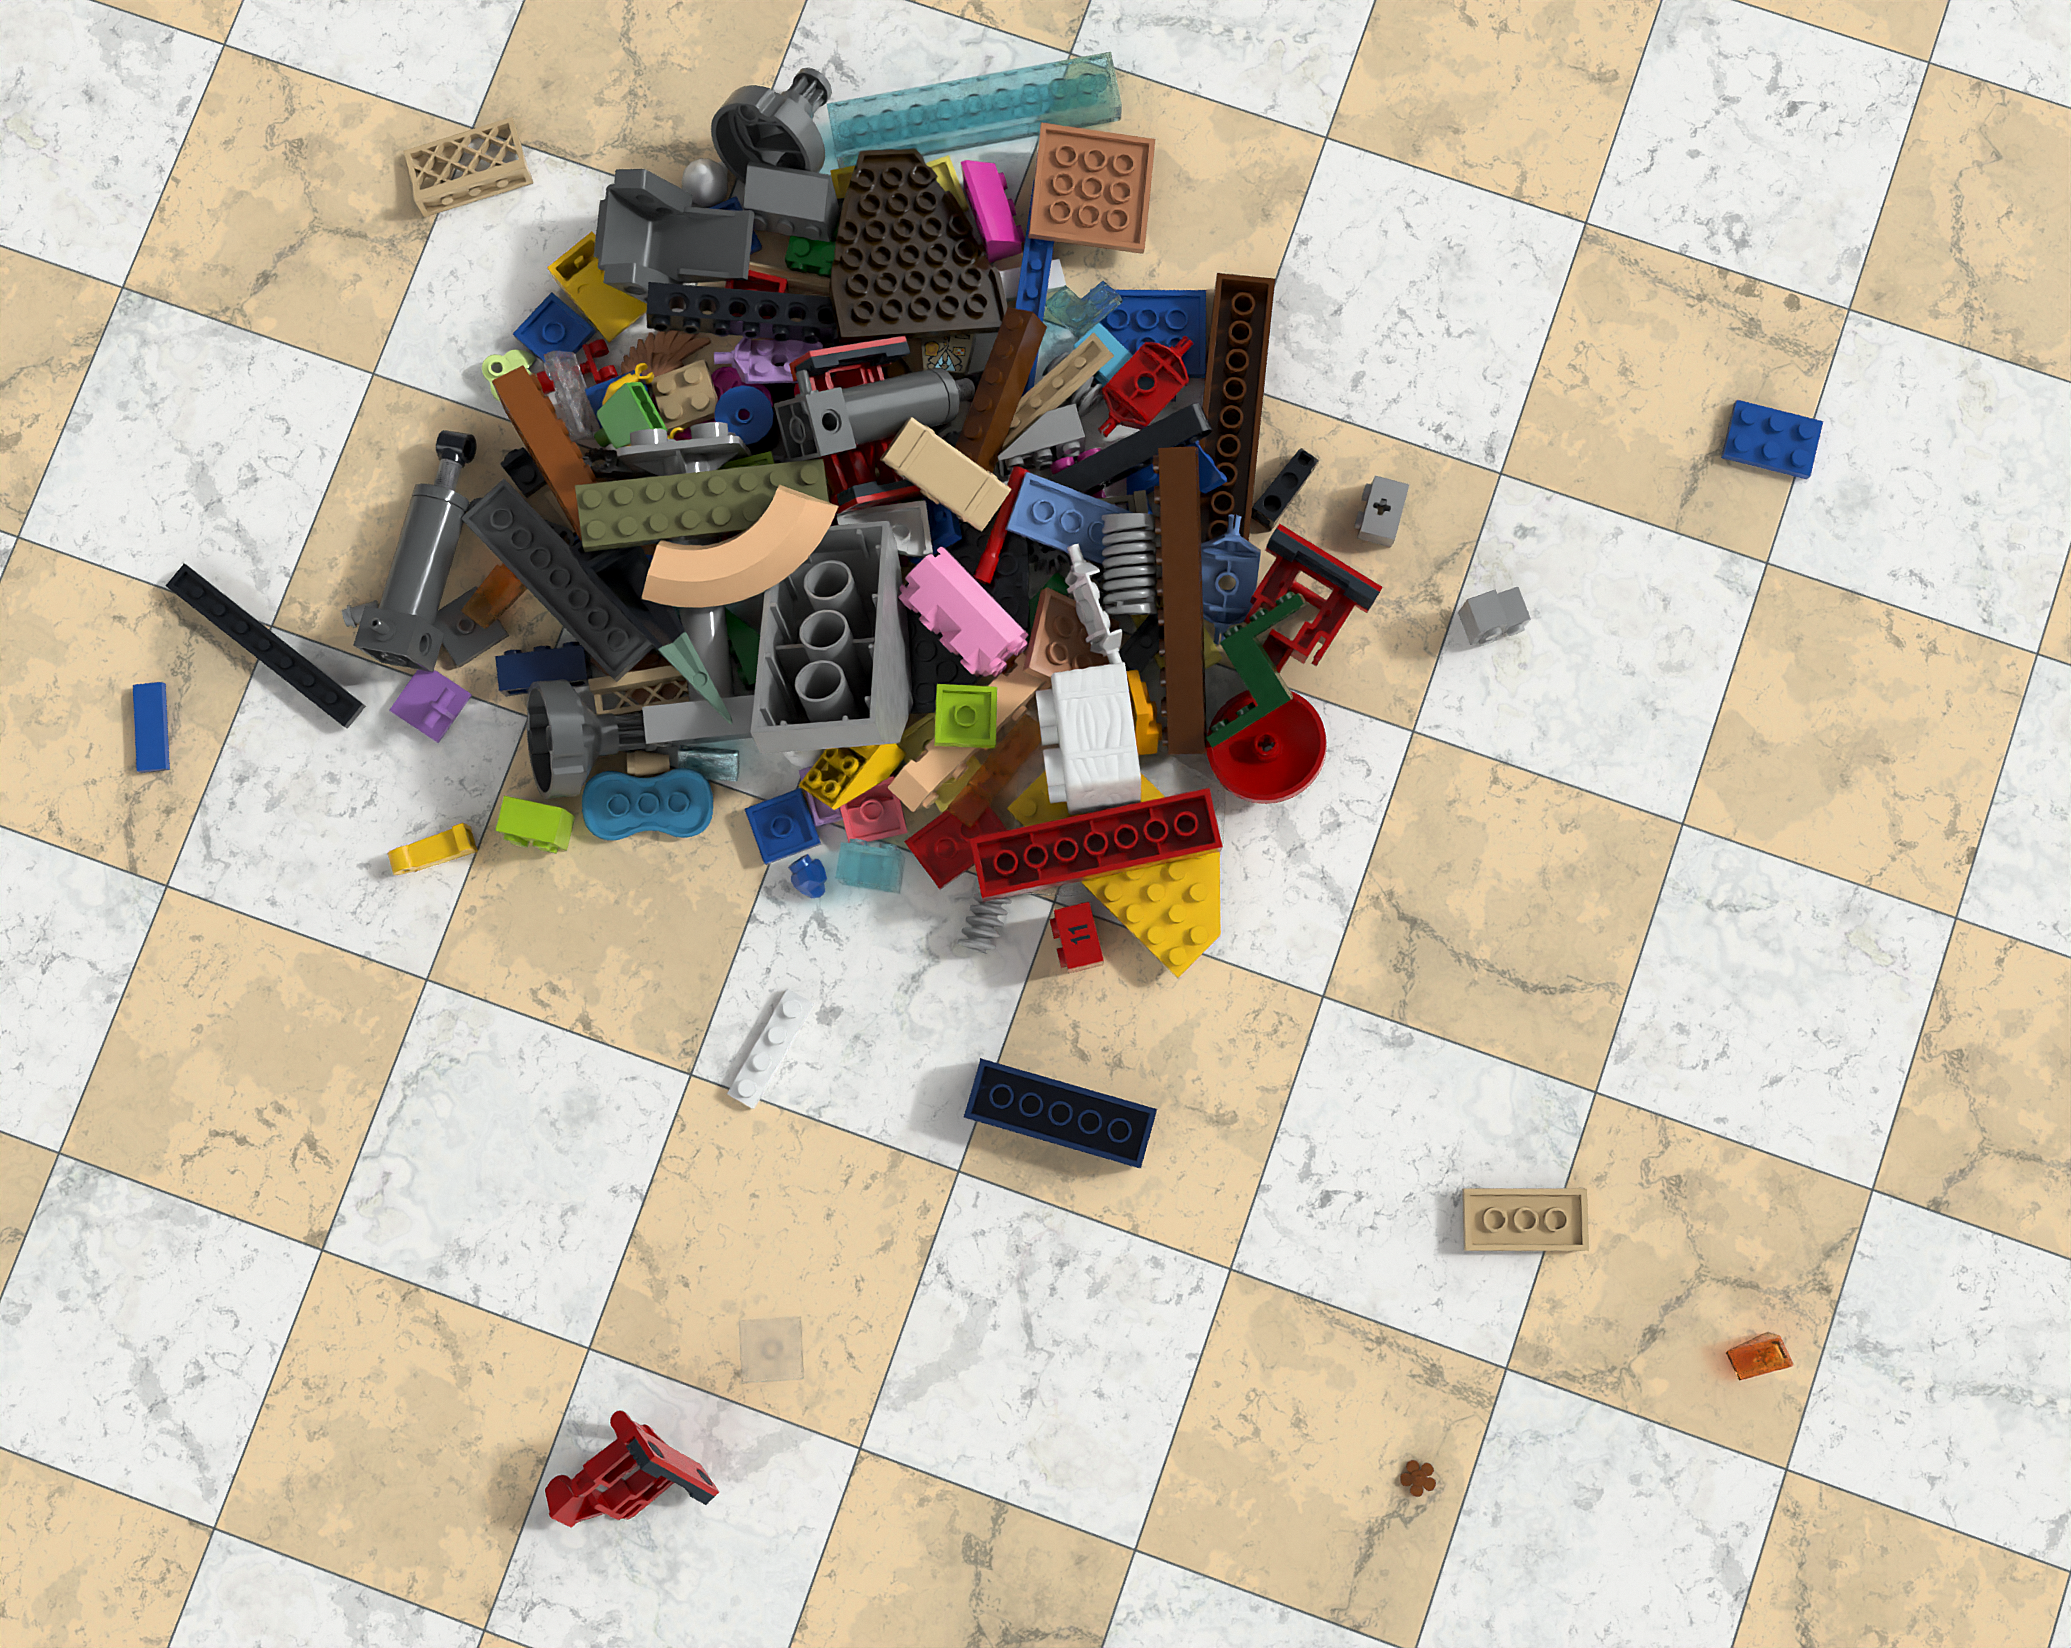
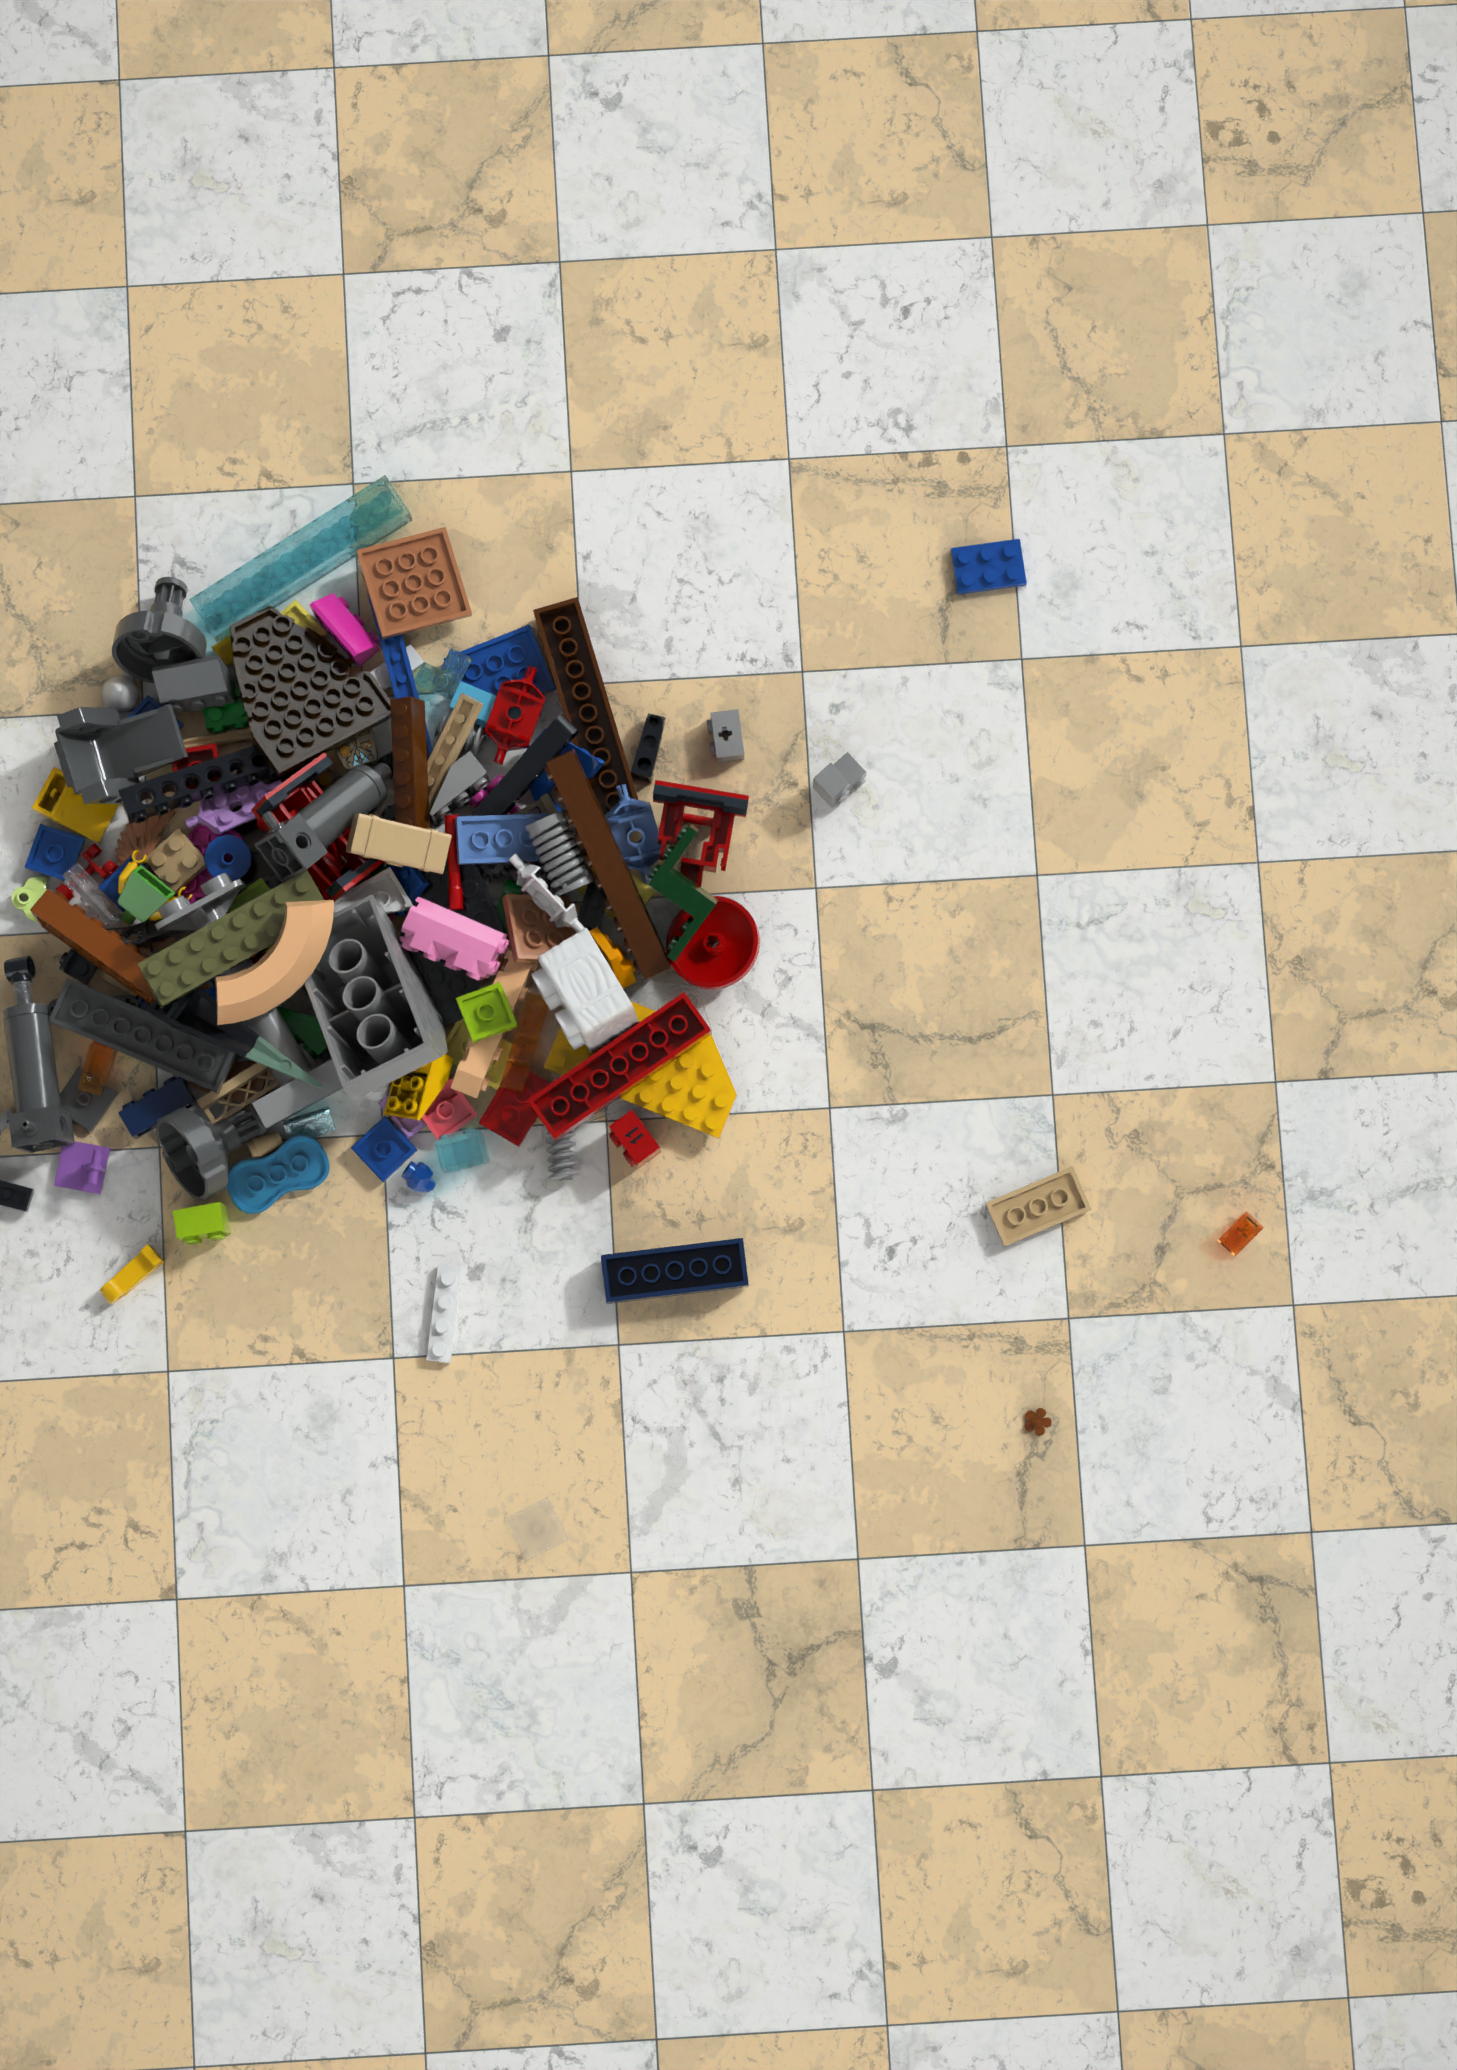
camera: 30 degrees left, 0 degrees up
red container [545,1410,719,1528] -> none

